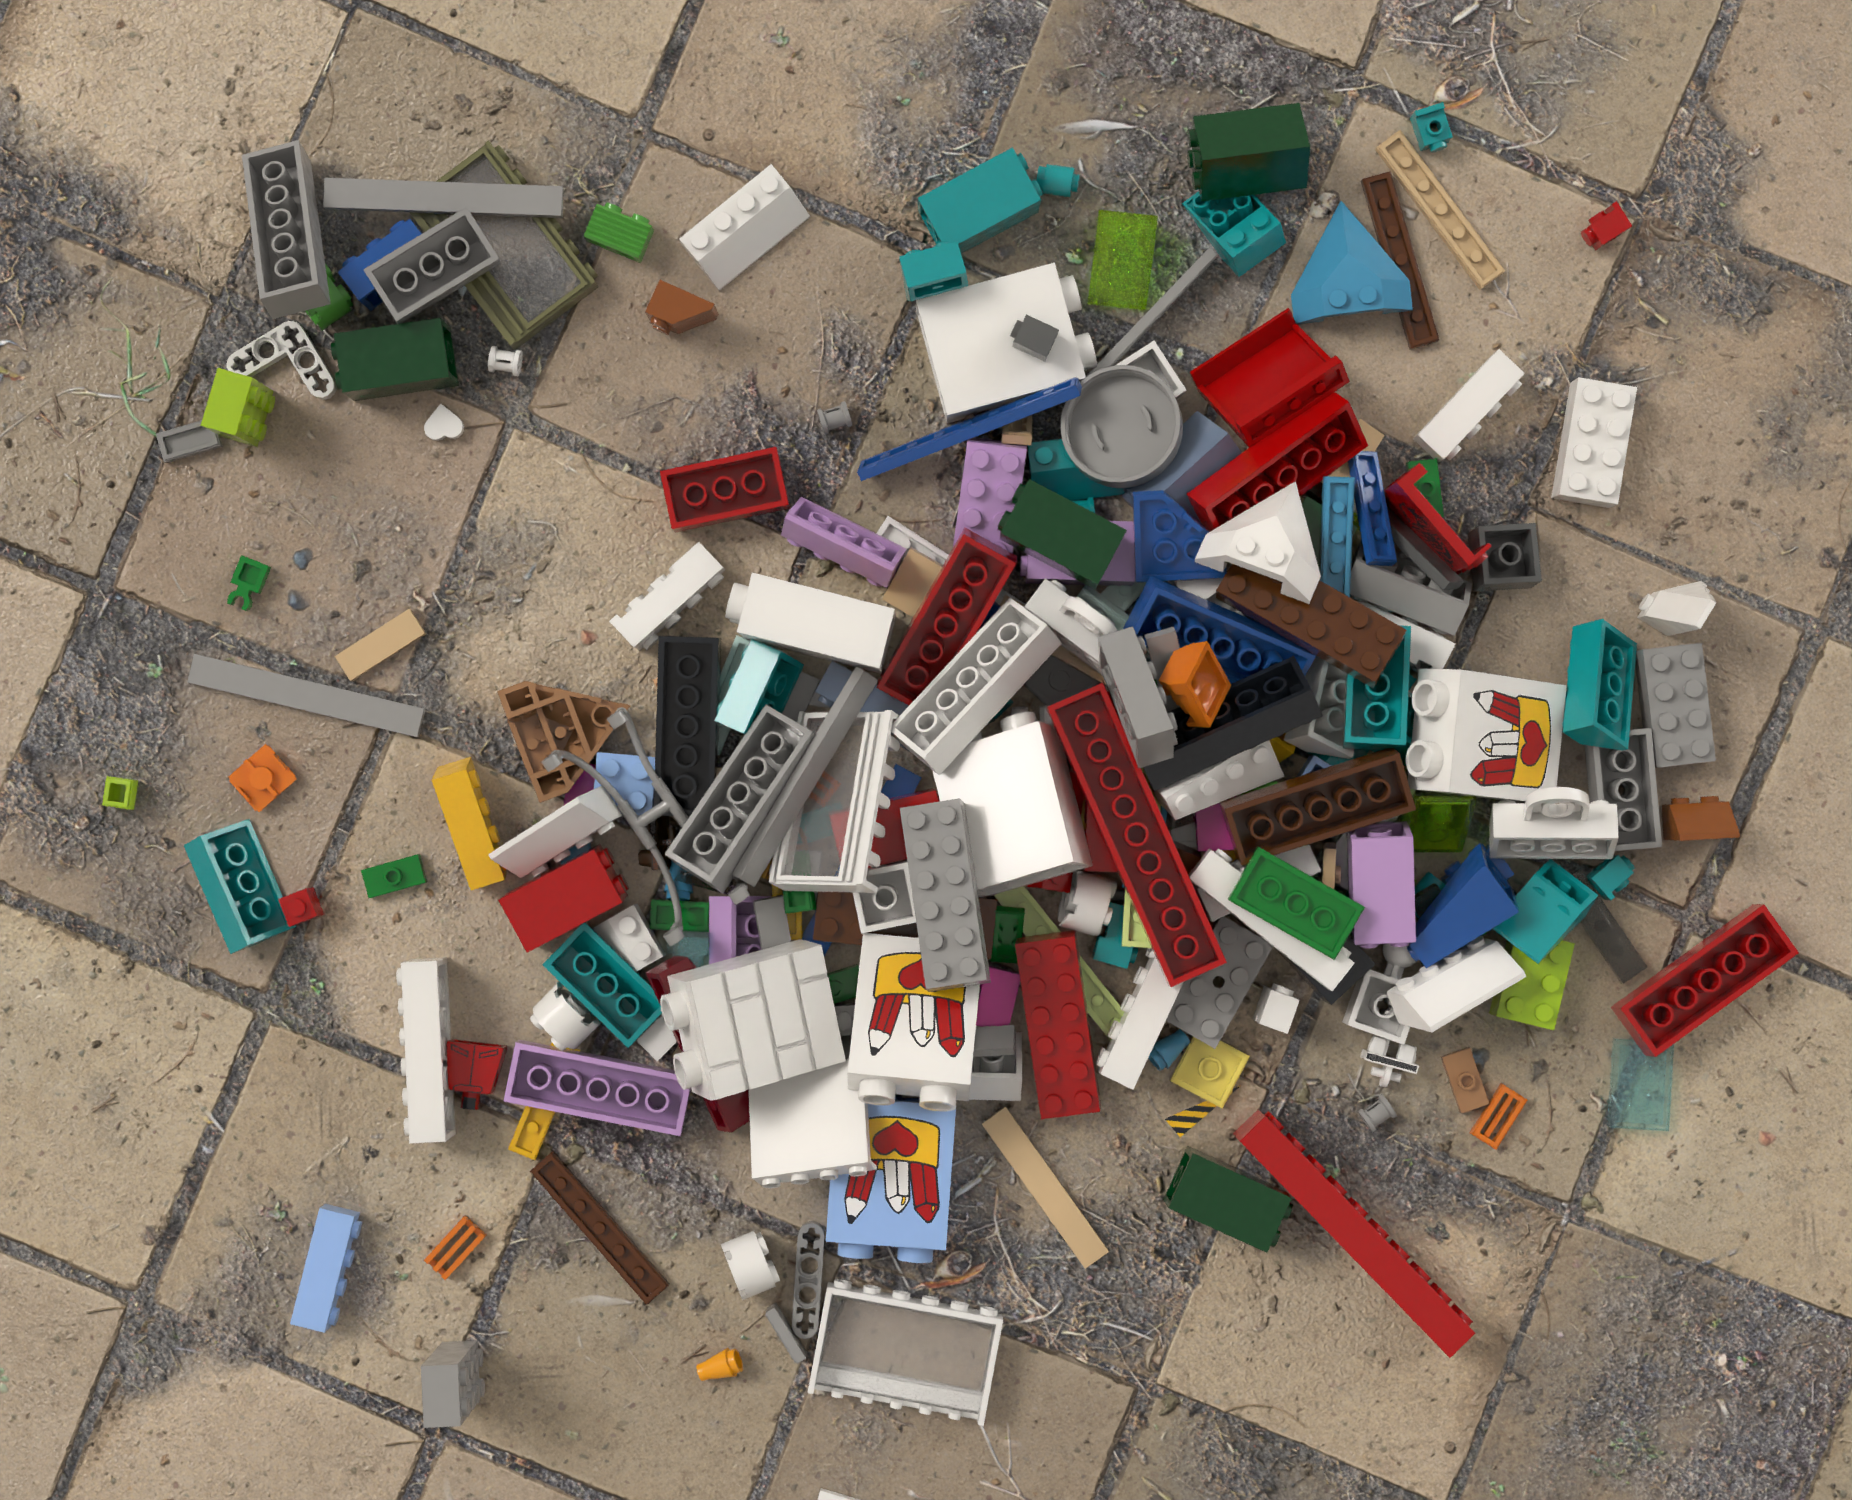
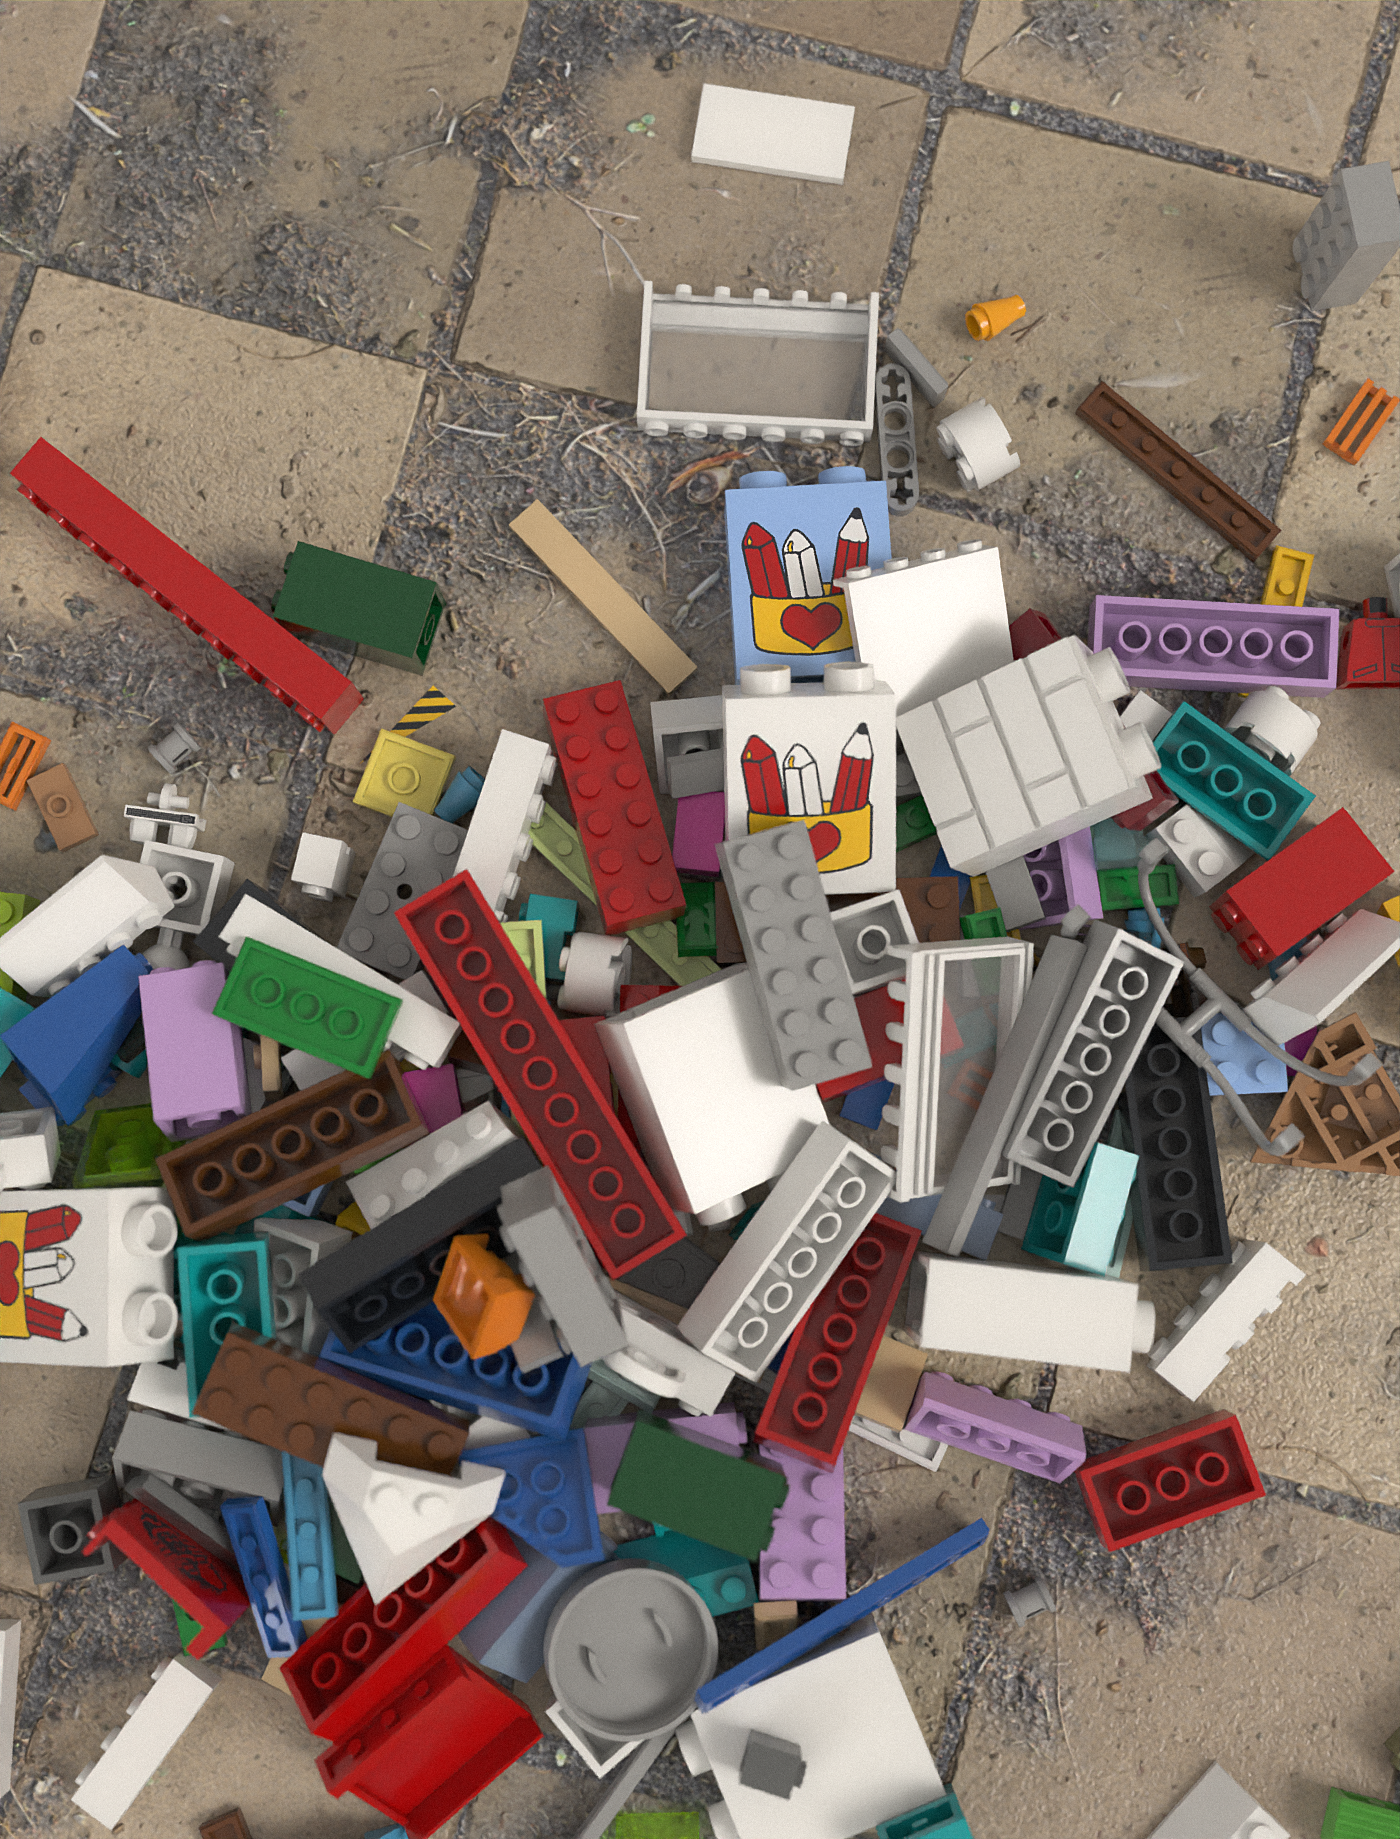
camera: 175 degrees right, 5 degrees down
dark orange slope [645,280,719,335] -> none

